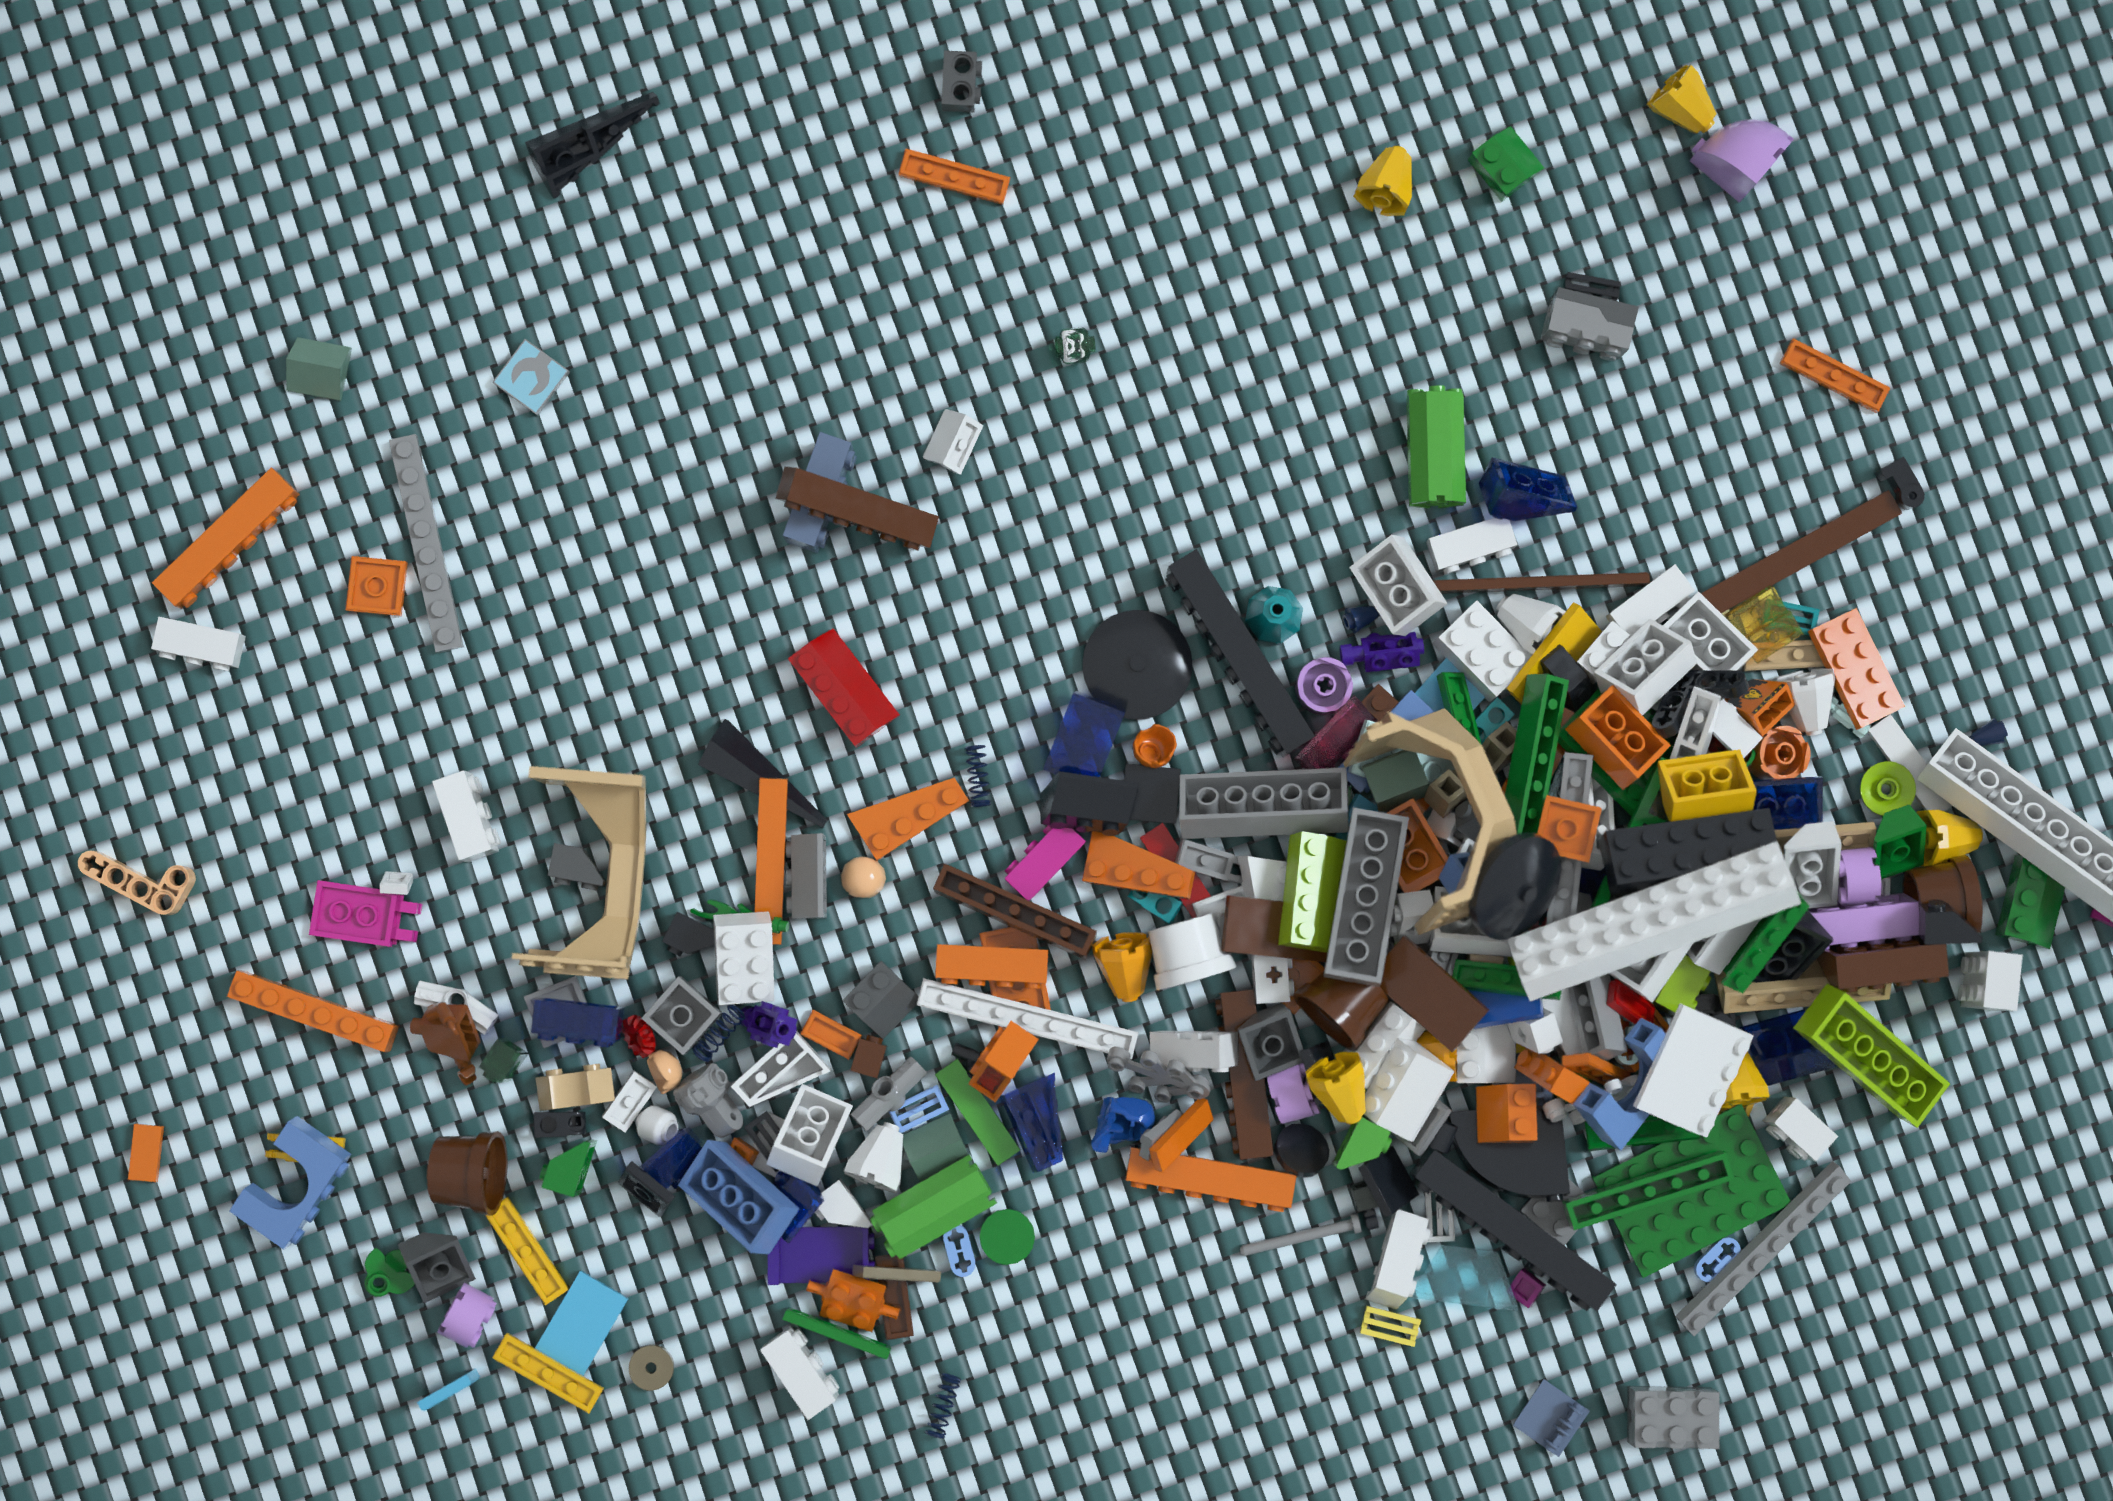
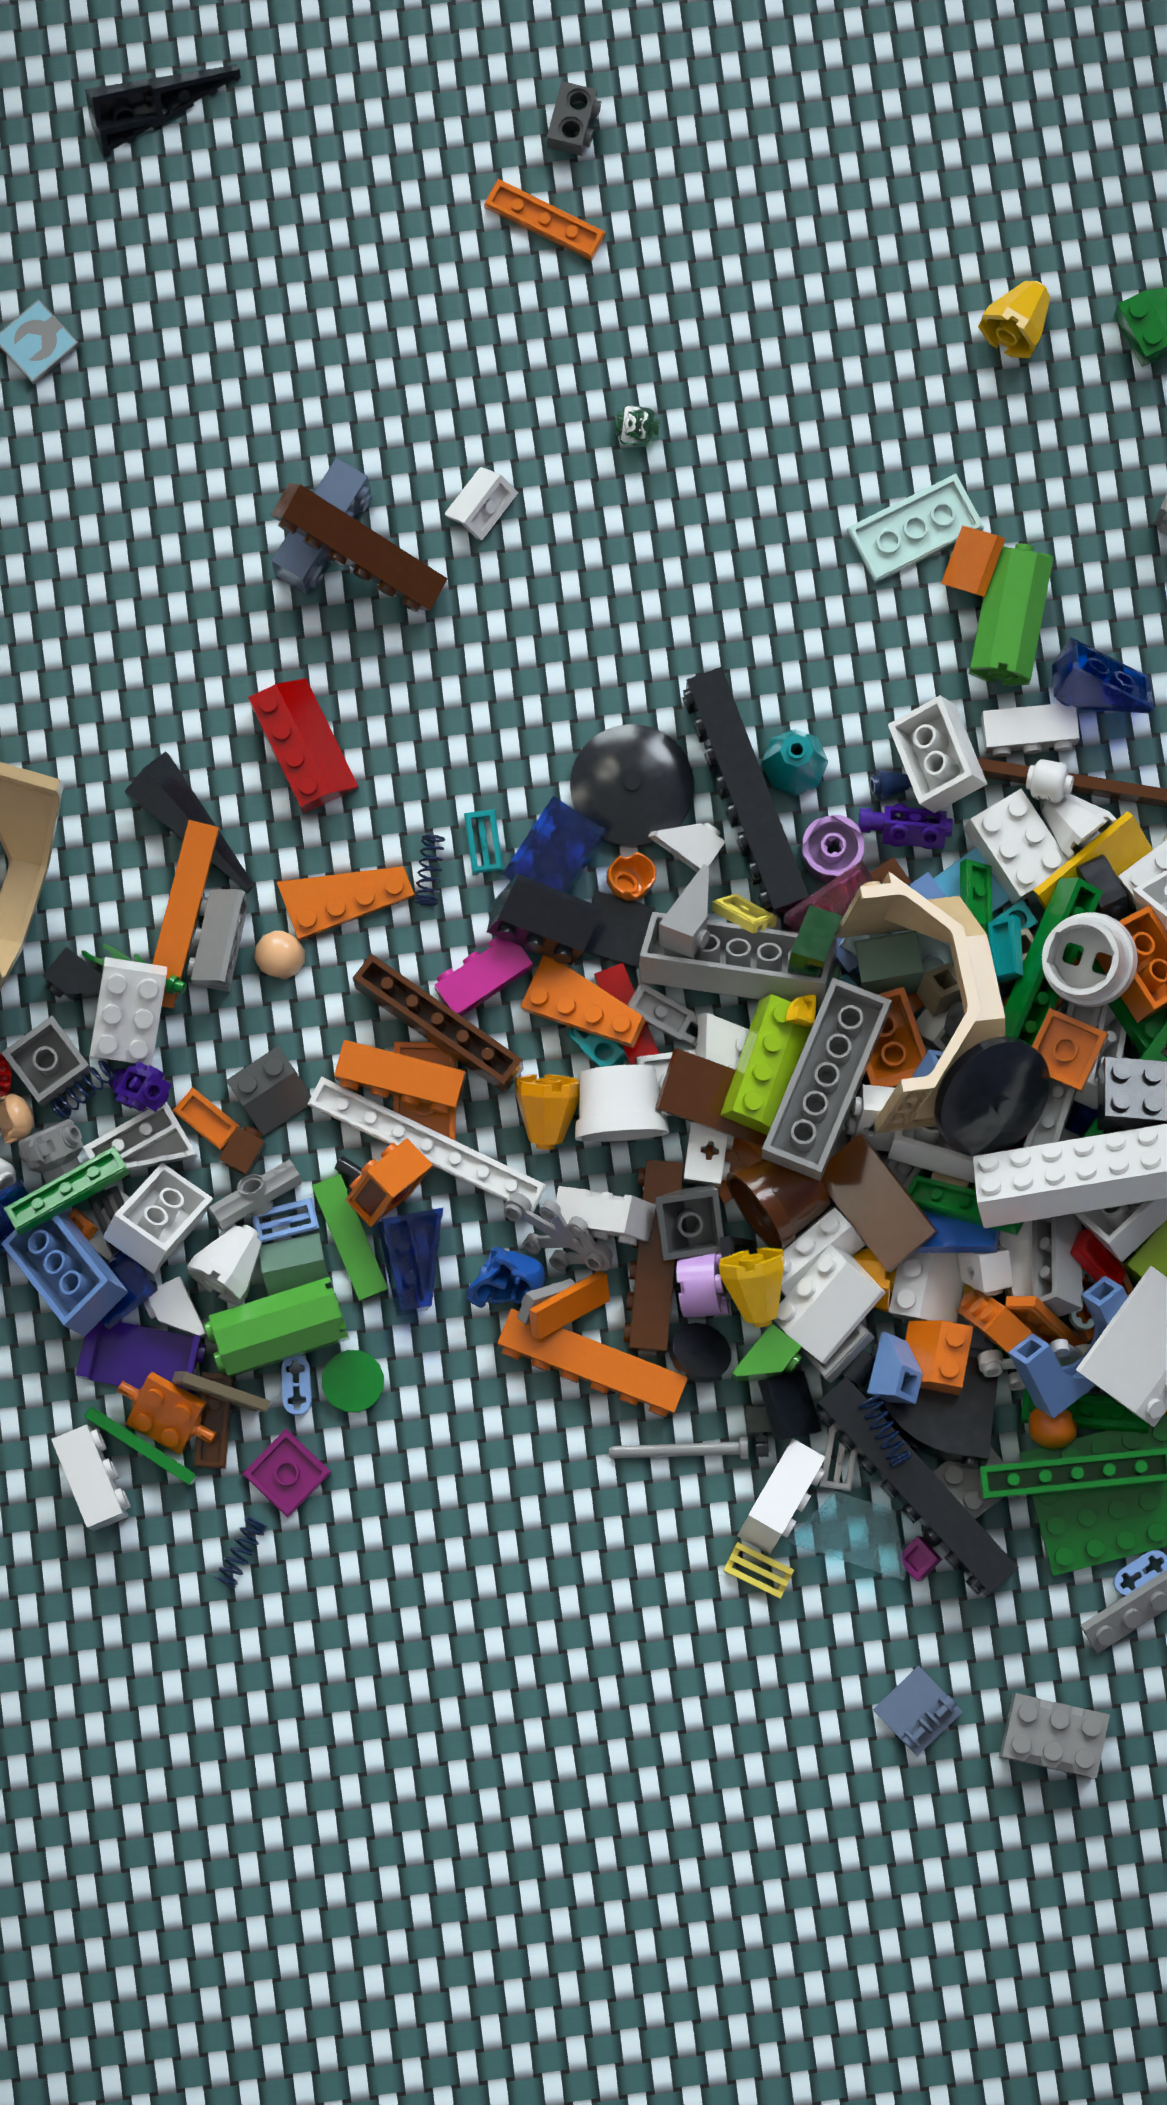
camera: 20 degrees right, 5 degrees down
none -> green tile [4,1146,130,1236]
none -> magenta tile [242,1429,332,1518]
none -> teal tile [464,809,503,875]
none -> white slope [648,822,726,872]
none -> light grey slope [659,864,710,958]
none -> light yellow tile [712,894,777,934]
none -> yellow tile [786,995,816,1028]
none -> dark green hinge [788,905,842,976]
none -> light aqua tile [847,474,985,583]
none -> dark blue piece [858,1395,912,1468]
none -> medium blue slope [867,1332,923,1404]
none -> orange tile [941,525,1005,597]
none -> teal tile [988,915,1023,983]
none -> white head [1026,759,1074,803]
none -> orange hair [1029,1409,1077,1450]
none -> white piece [1042,912,1138,1007]

